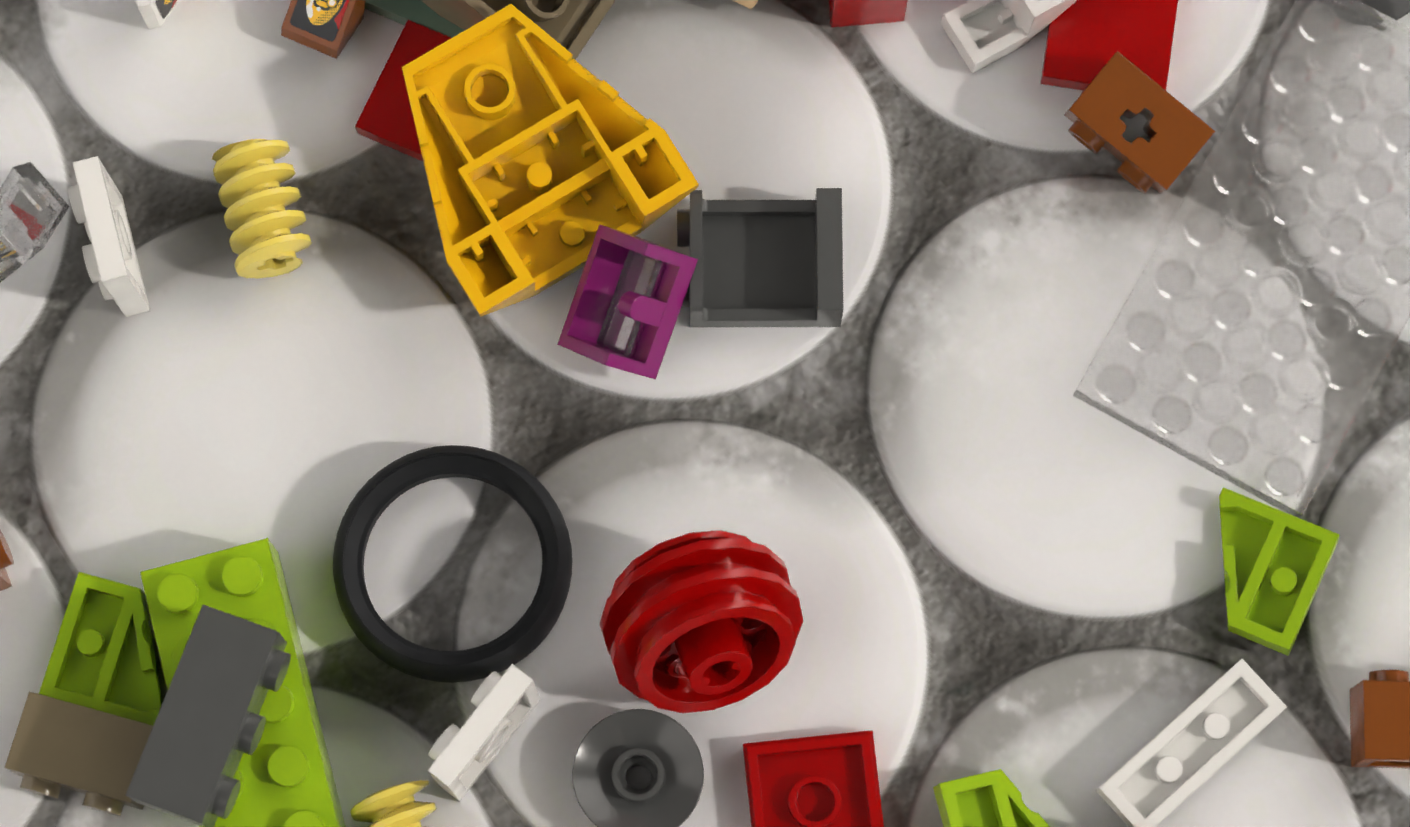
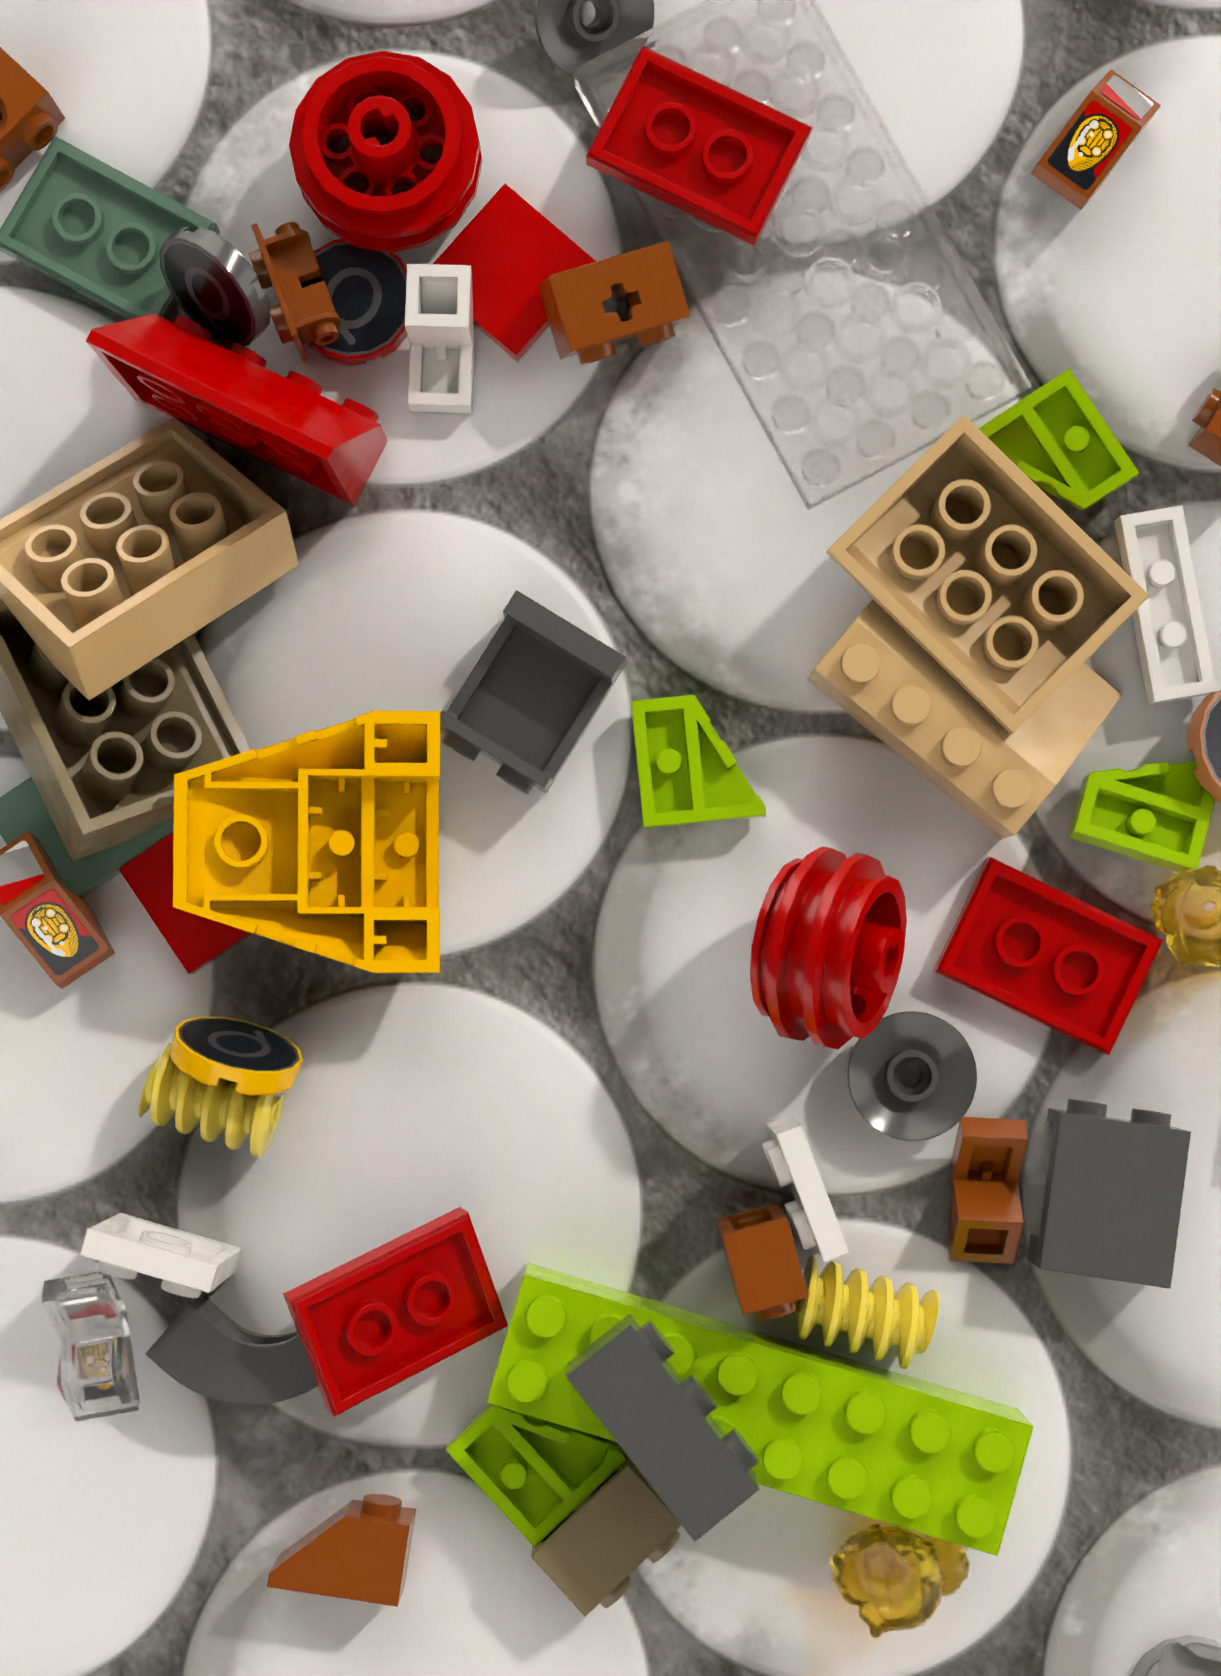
camera: 55 degrees left, 10 degrees up
black tyre [333,445,573,683] -> none
magenta window [557,224,698,380] -> none
none -> dark grey arch [145,1293,318,1405]
none -> tile [170,1016,303,1095]
none -> red tile [283,1207,508,1417]
none -> red tile [586,46,812,246]
none -> lime wing [631,695,766,829]
none -> dark orange brick [716,1202,809,1320]
none -> tan slope [807,599,1122,840]
none -> tan slope [826,415,1150,734]

